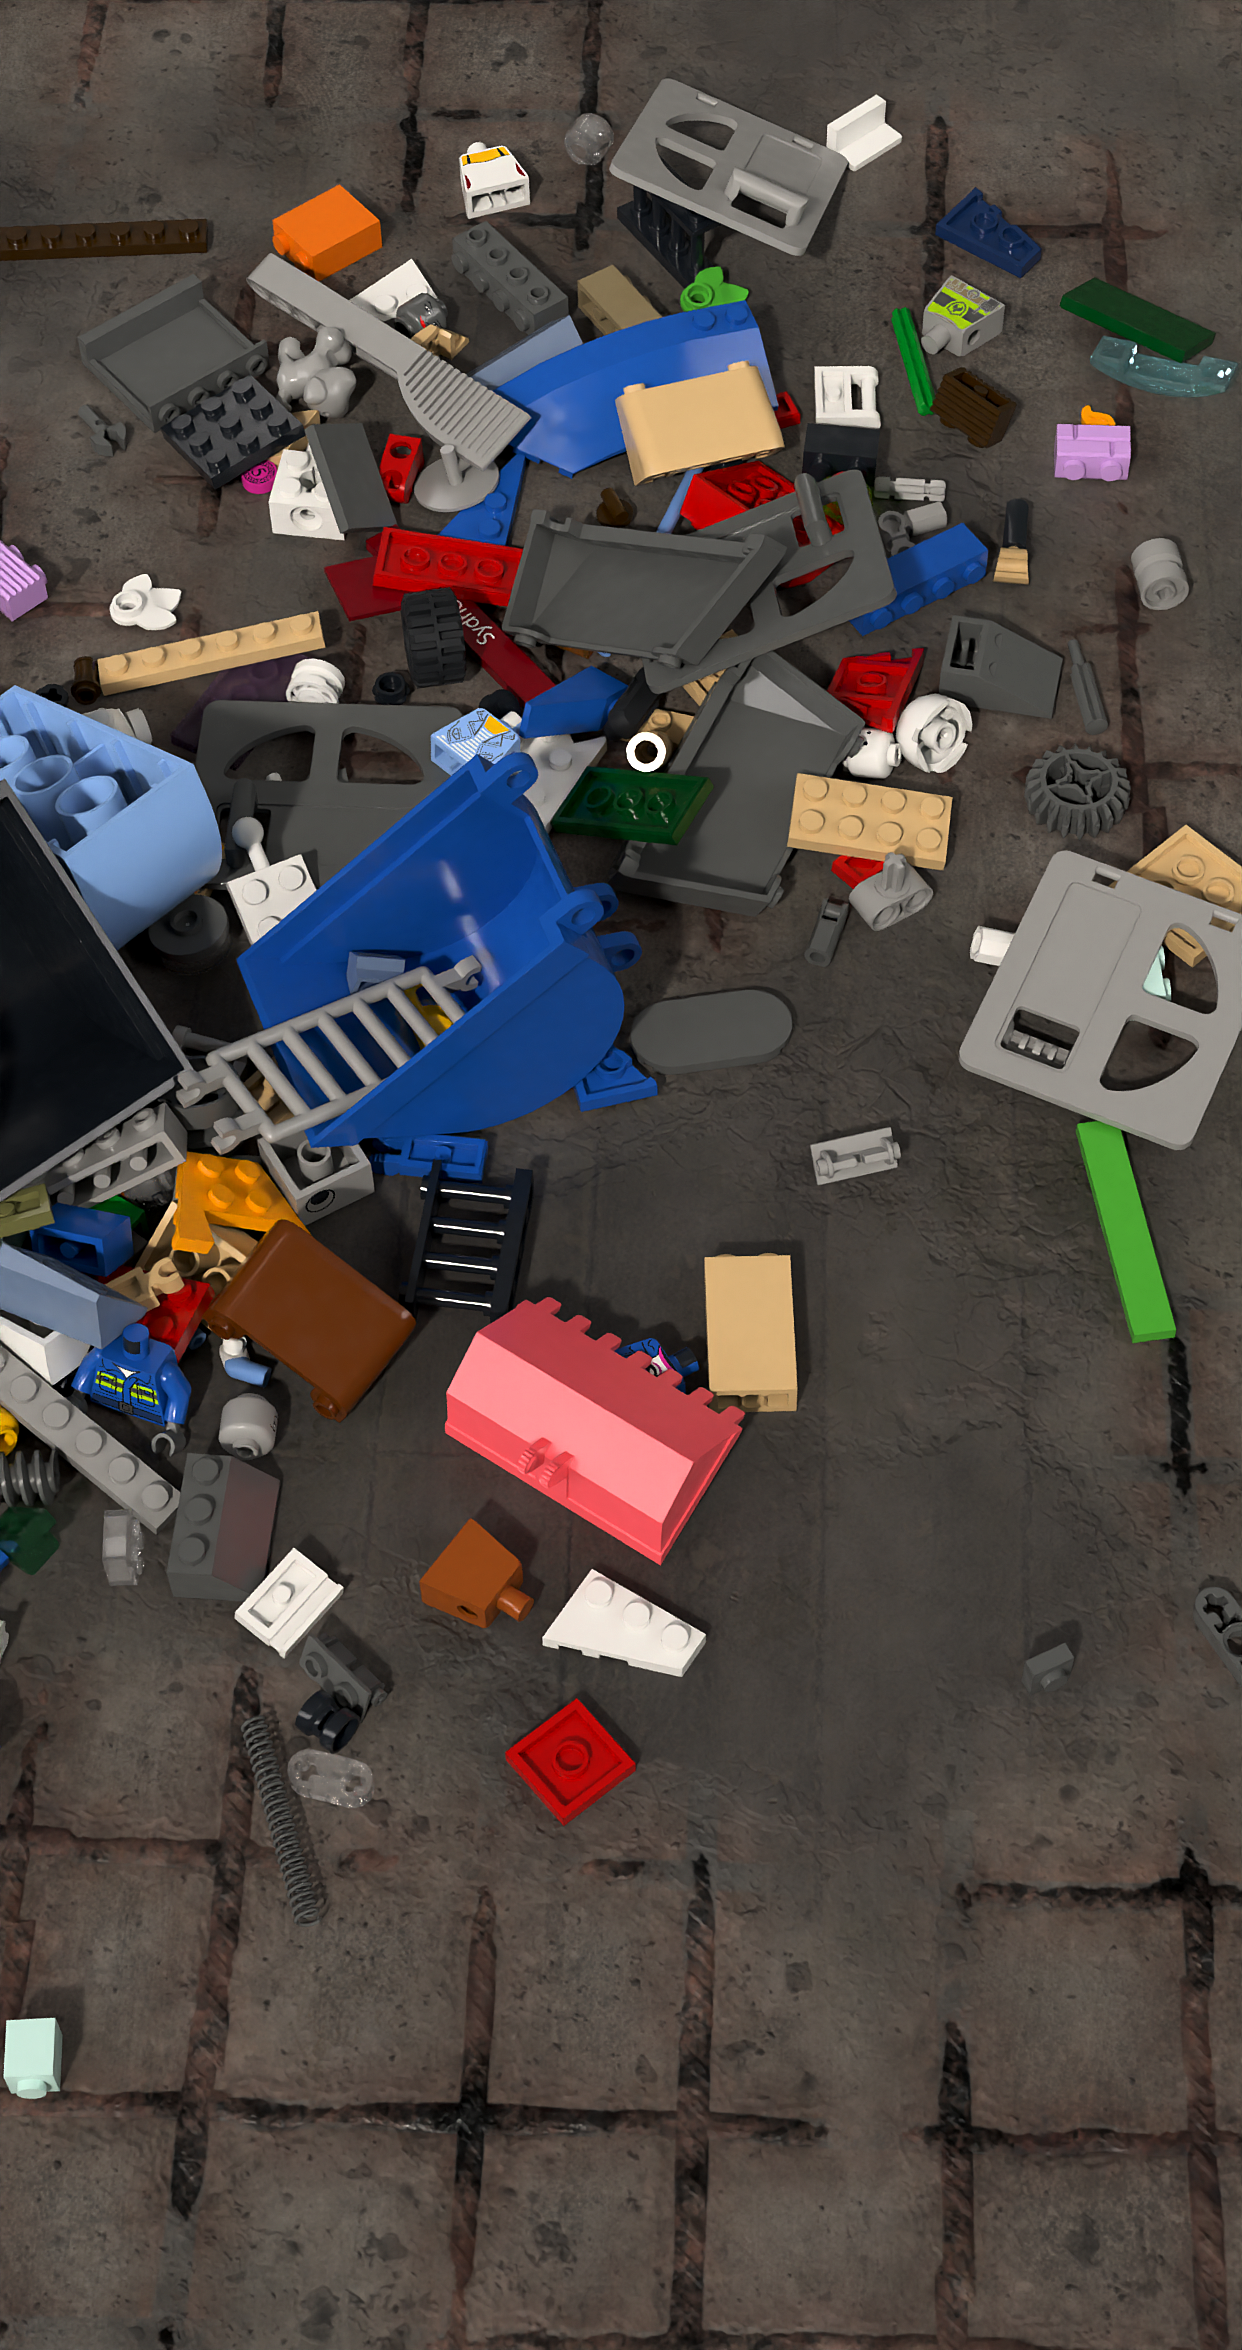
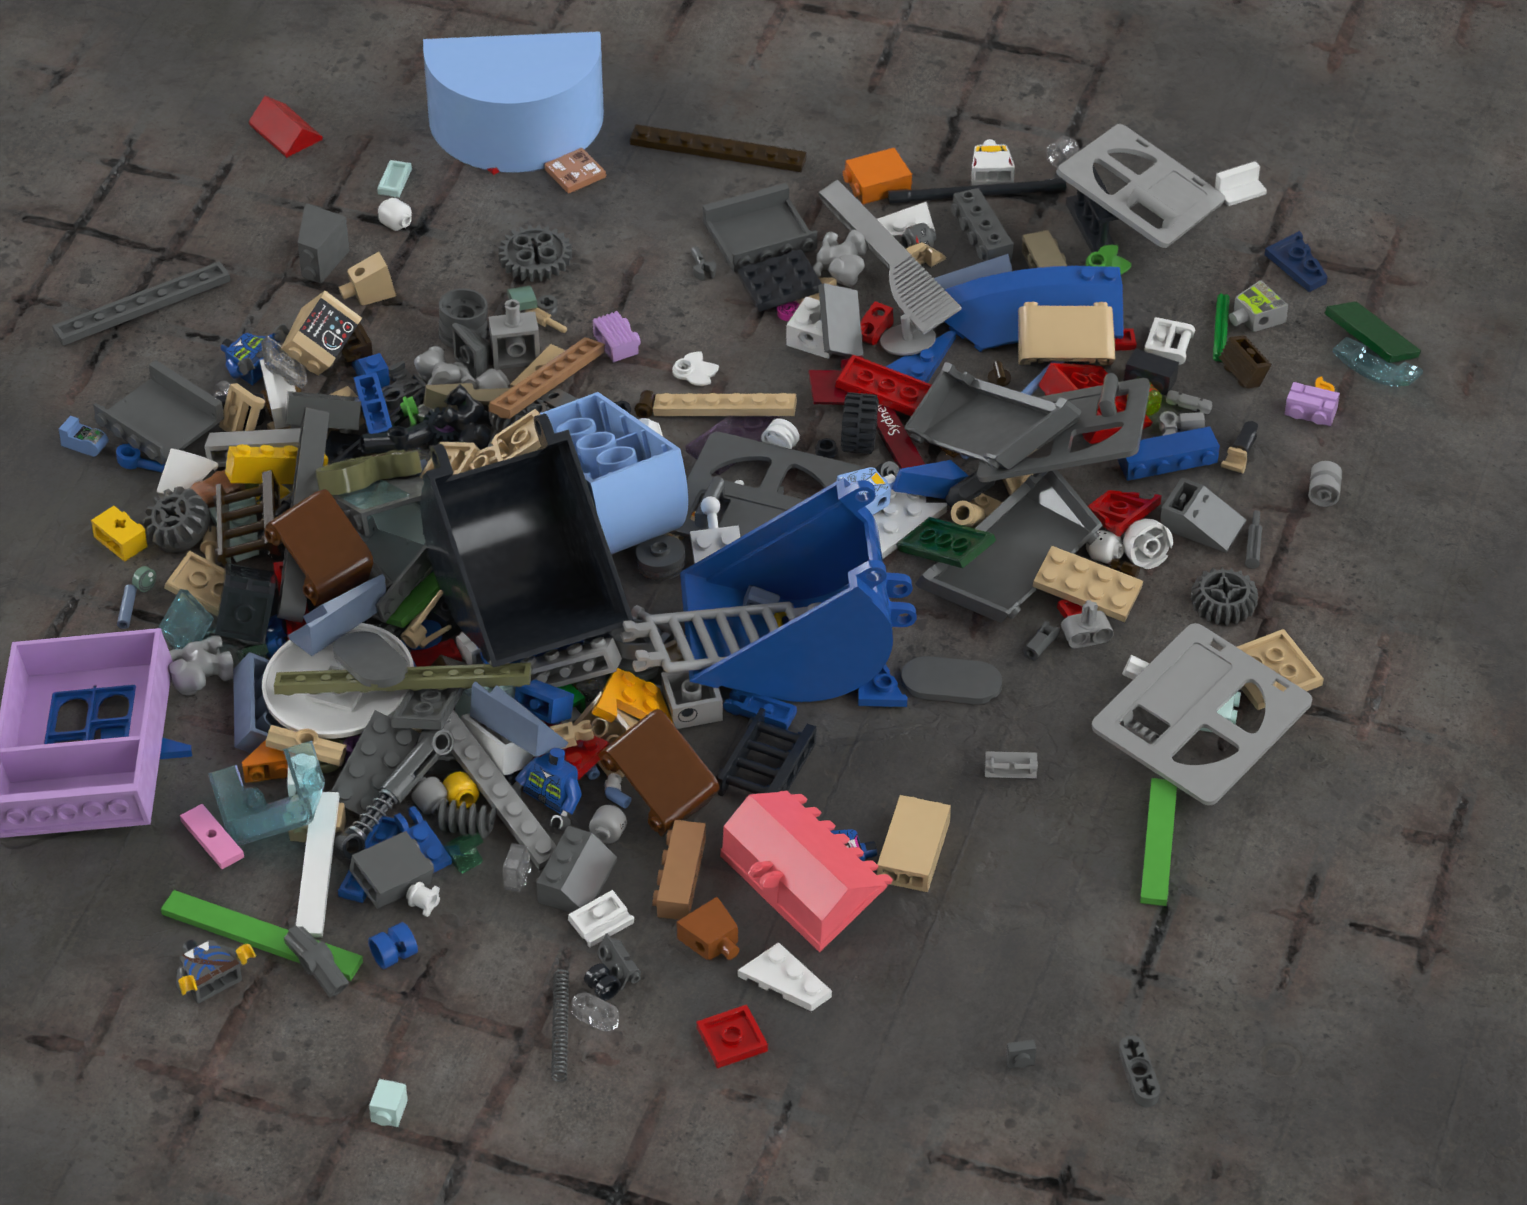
camera: 15 degrees right, 10 degrees down
white tile [125,708,152,745] -> none
none -> medium nougat brick [653,820,706,920]
none -> black piece [888,178,1066,204]
none -> dark brown piece [1110,558,1140,578]

